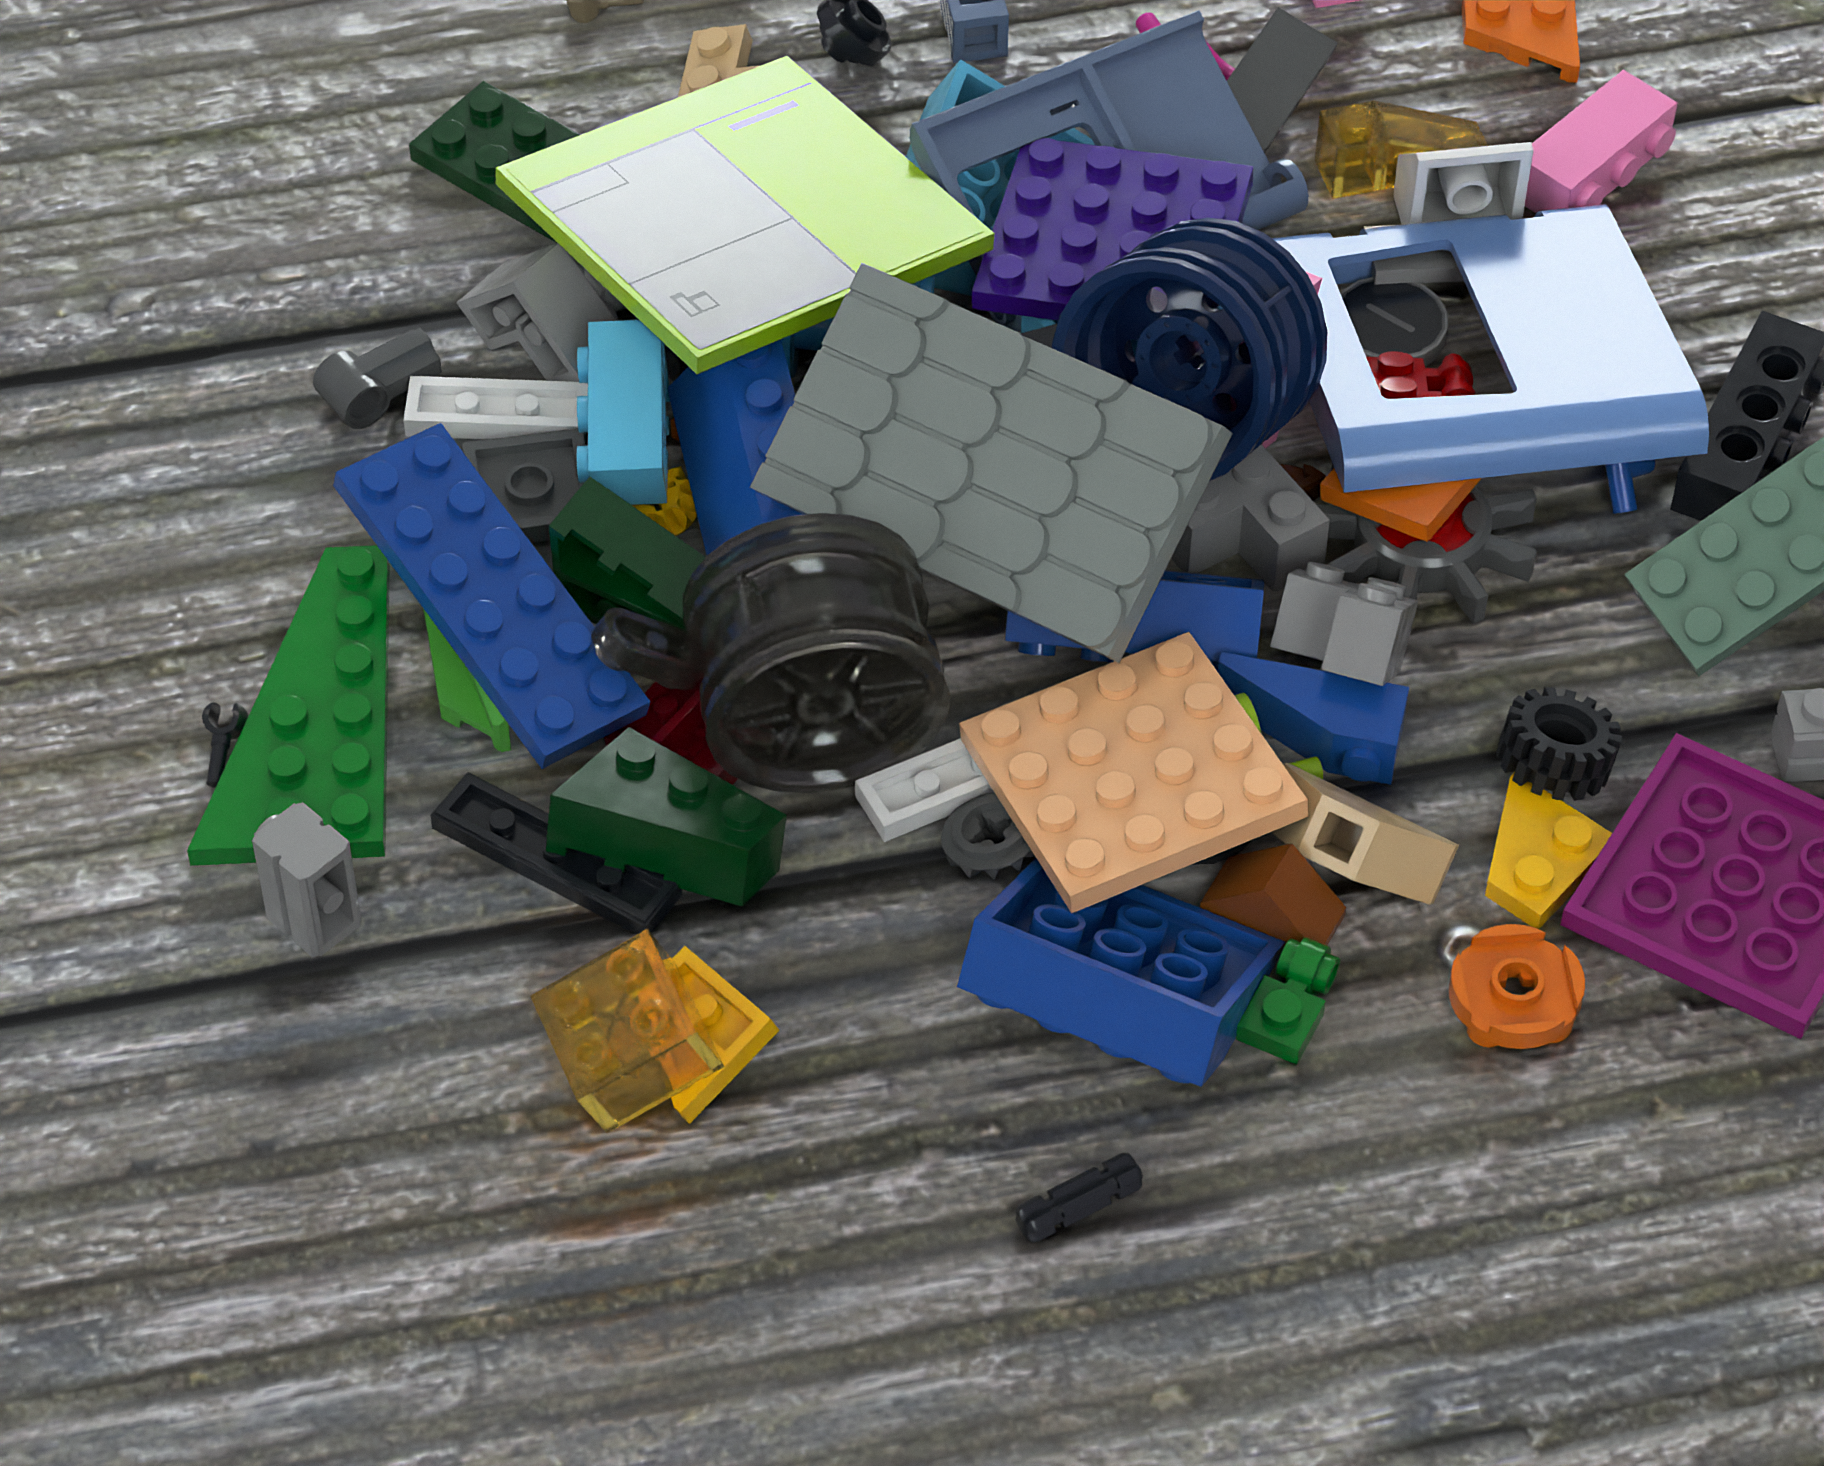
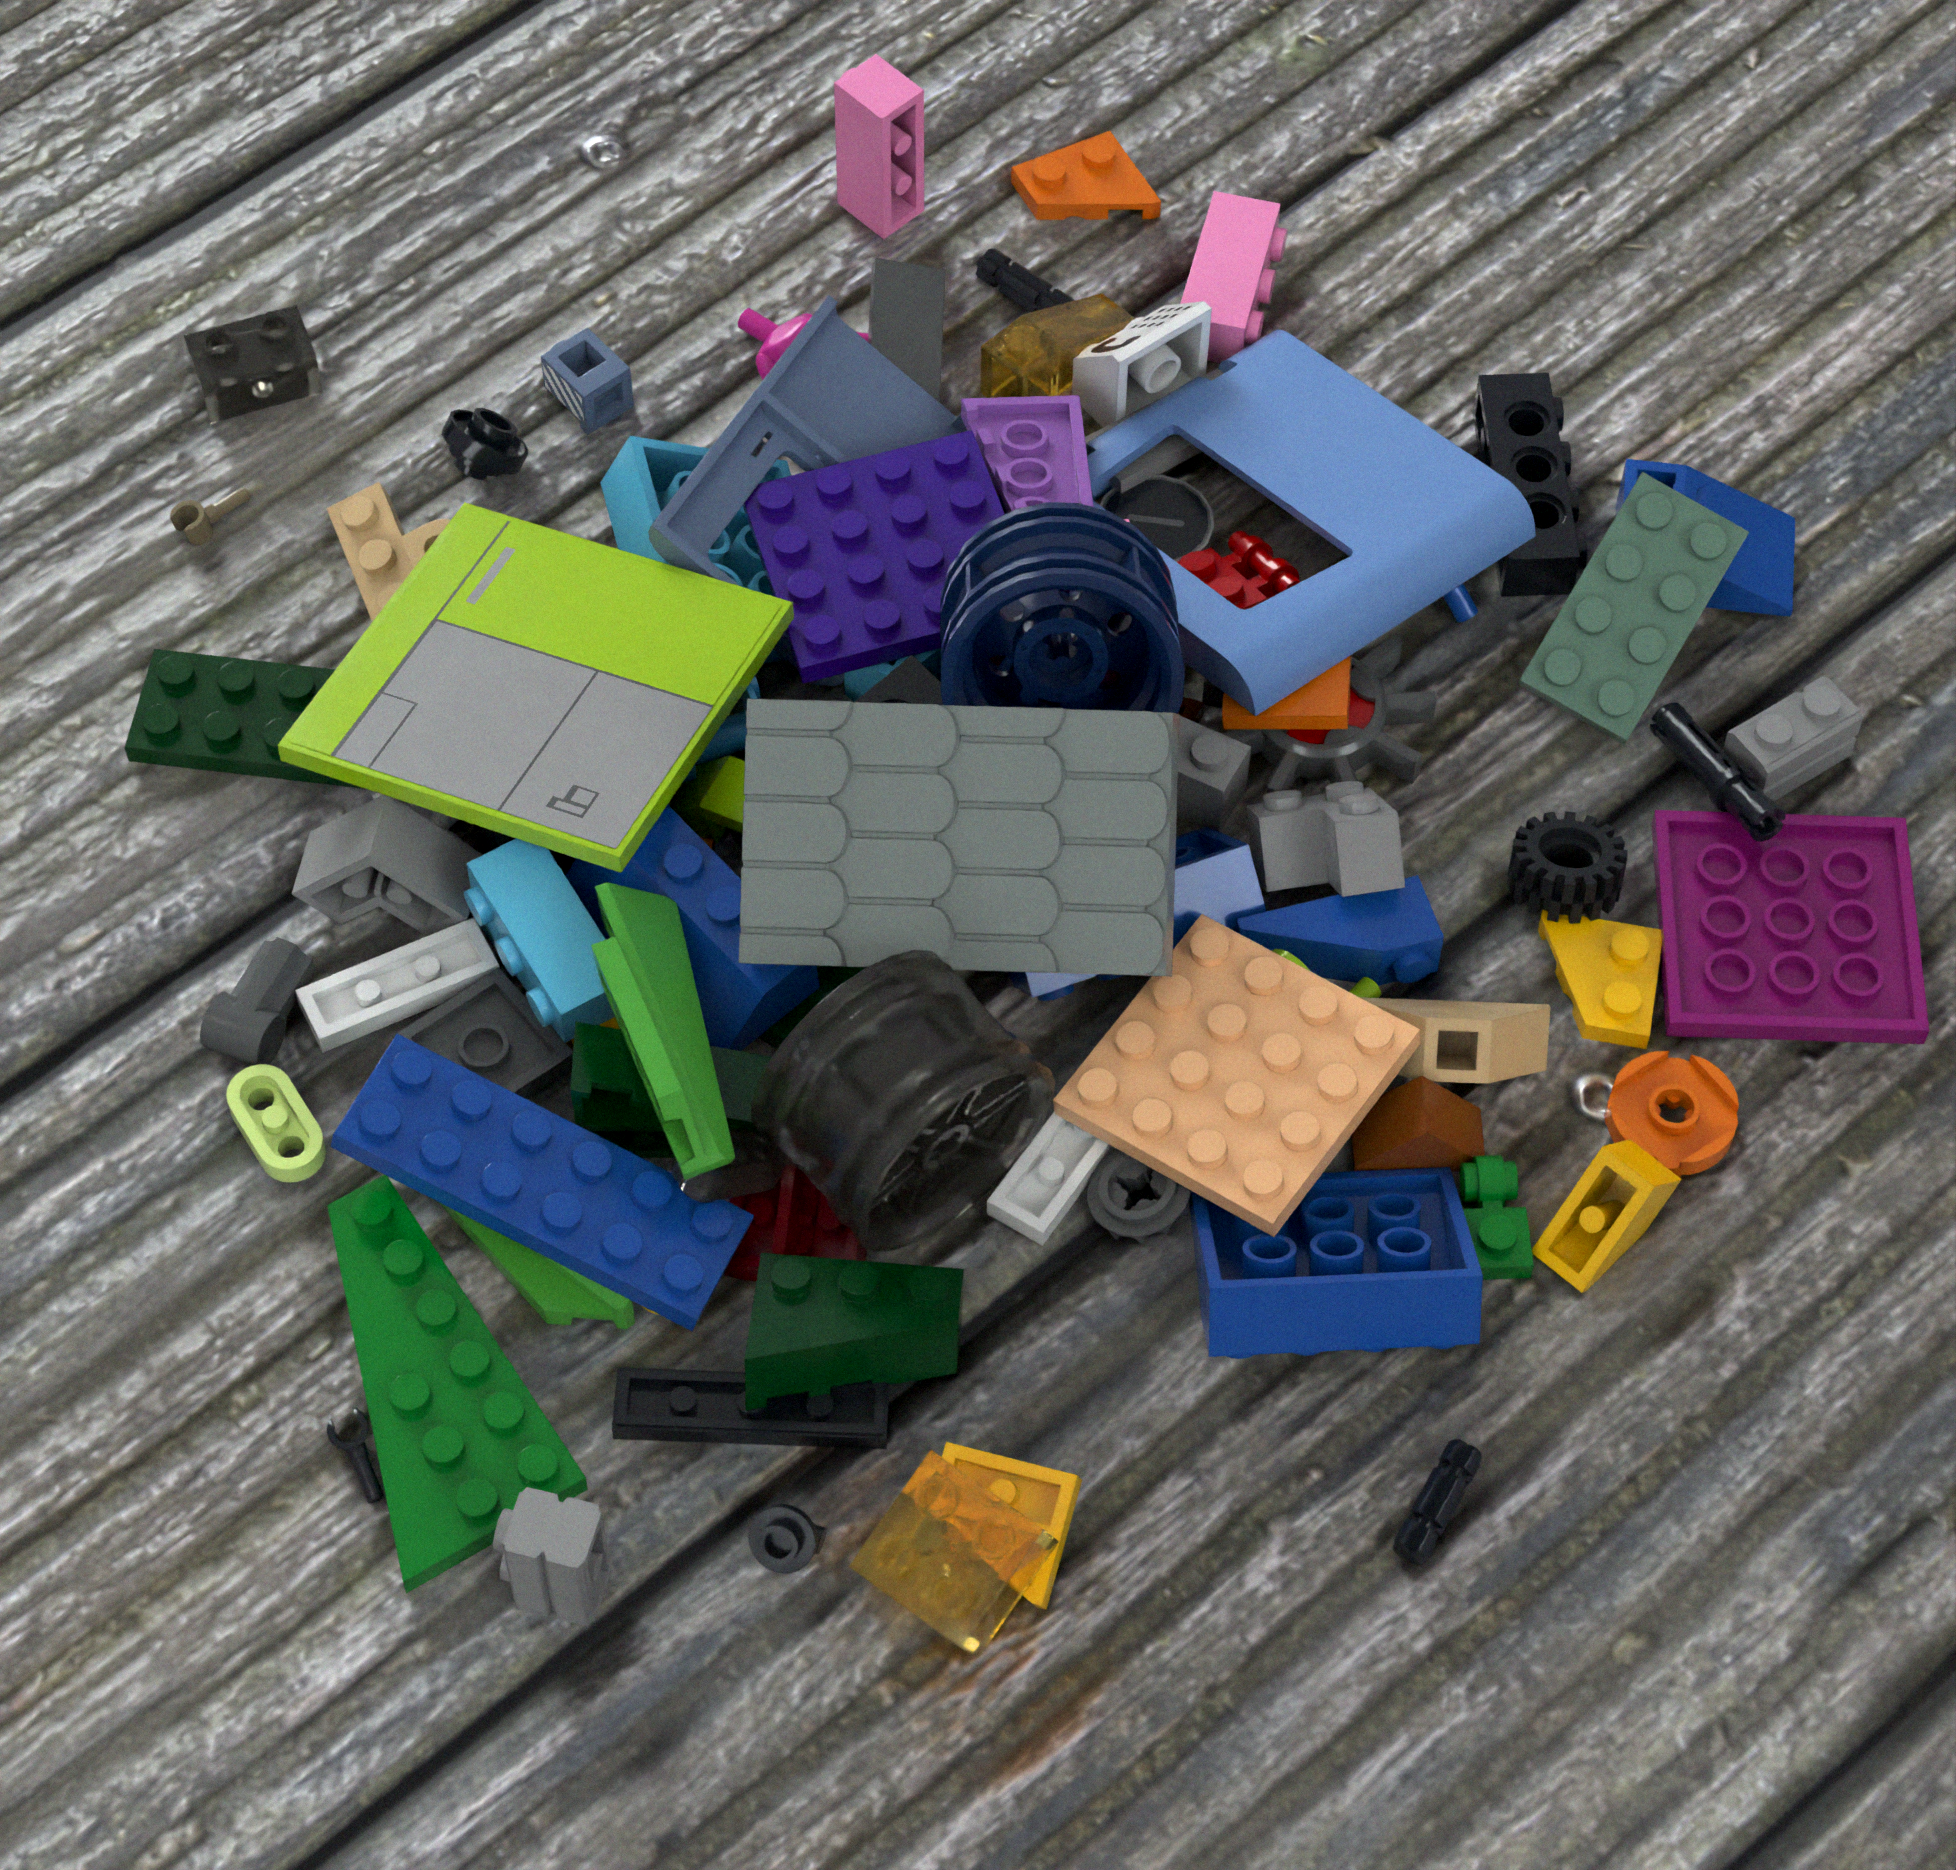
camera: 30 degrees left, 5 degrees up
none -> yellowish green plate [226,1064,326,1182]
none -> bright green wedge [591,882,735,1180]
none -> black plate [748,1504,827,1573]
none -> medium lavender wing [961,395,1093,513]
none -> black axle [976,248,1076,328]
none -> yellow slope [1532,1139,1682,1293]
none -> black pin [1650,703,1786,842]

